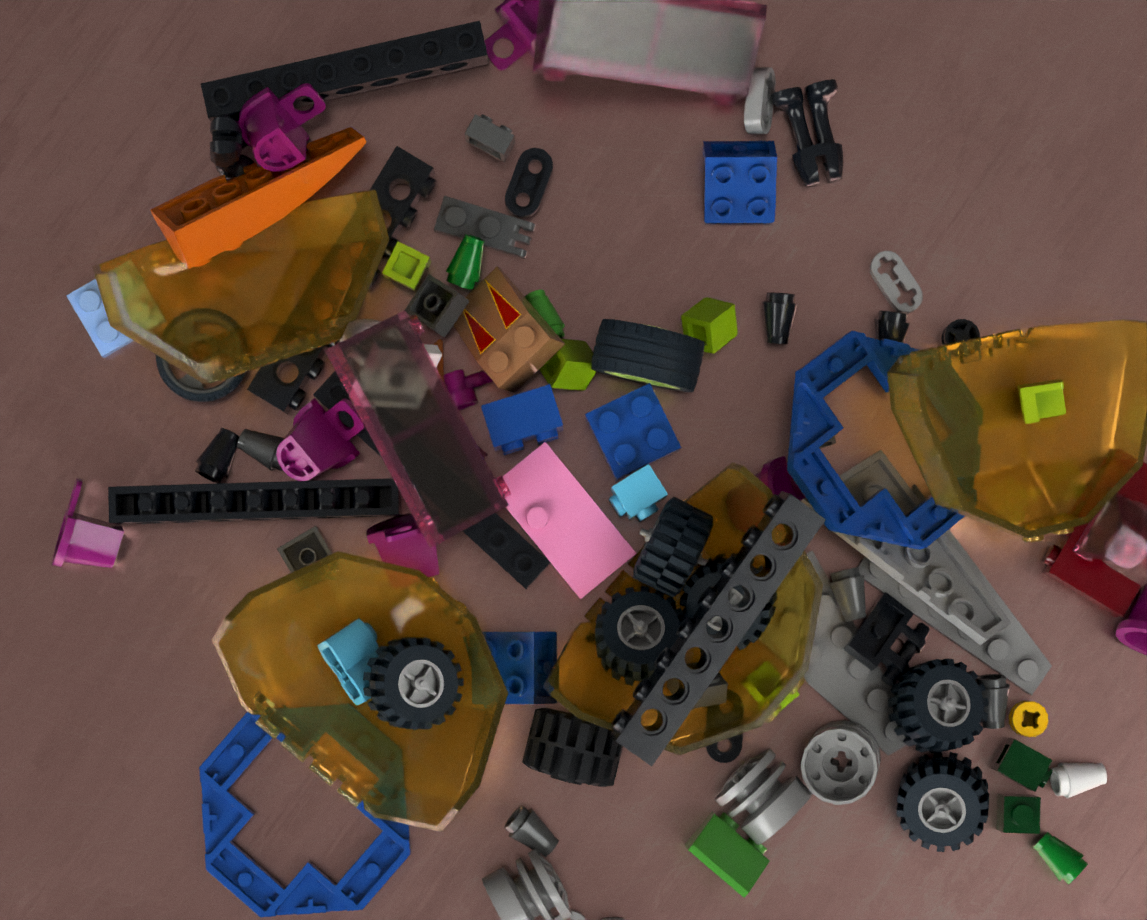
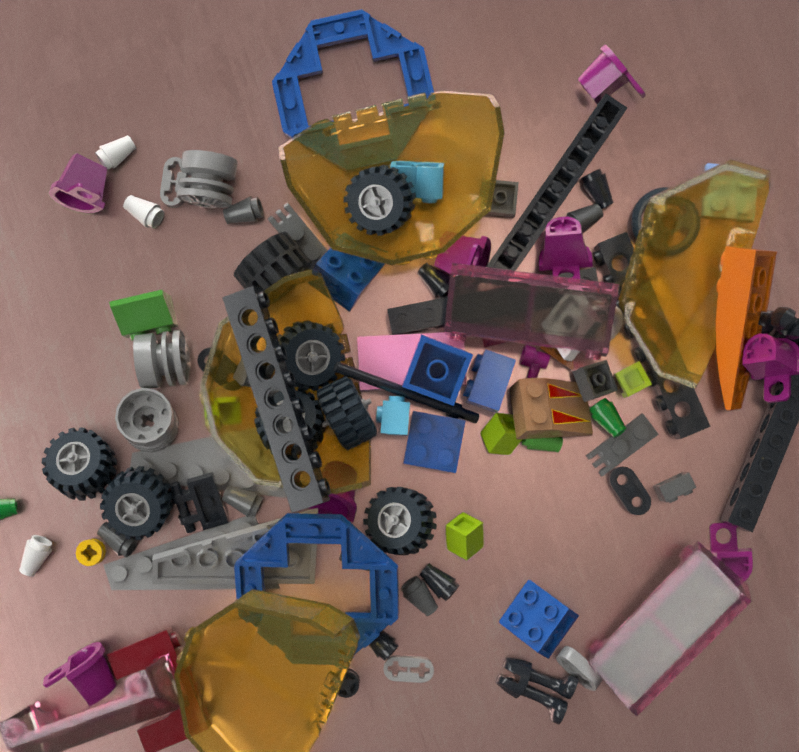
camera: 130 degrees right, 0 degrees up
black wheel [591,319,704,392] -> none
dark green brick [991,737,1053,792] -> none
dark green brick [996,793,1041,834] -> none
lime panel [1018,379,1066,424] -> none
none -> dark grey hinge [267,203,328,272]
none -> black bar [333,361,479,423]
none -> black wheel [363,487,437,556]
none -> dark grey cone [401,576,438,616]
none -> blue brick [402,334,473,406]
none -> black cone [417,262,456,298]

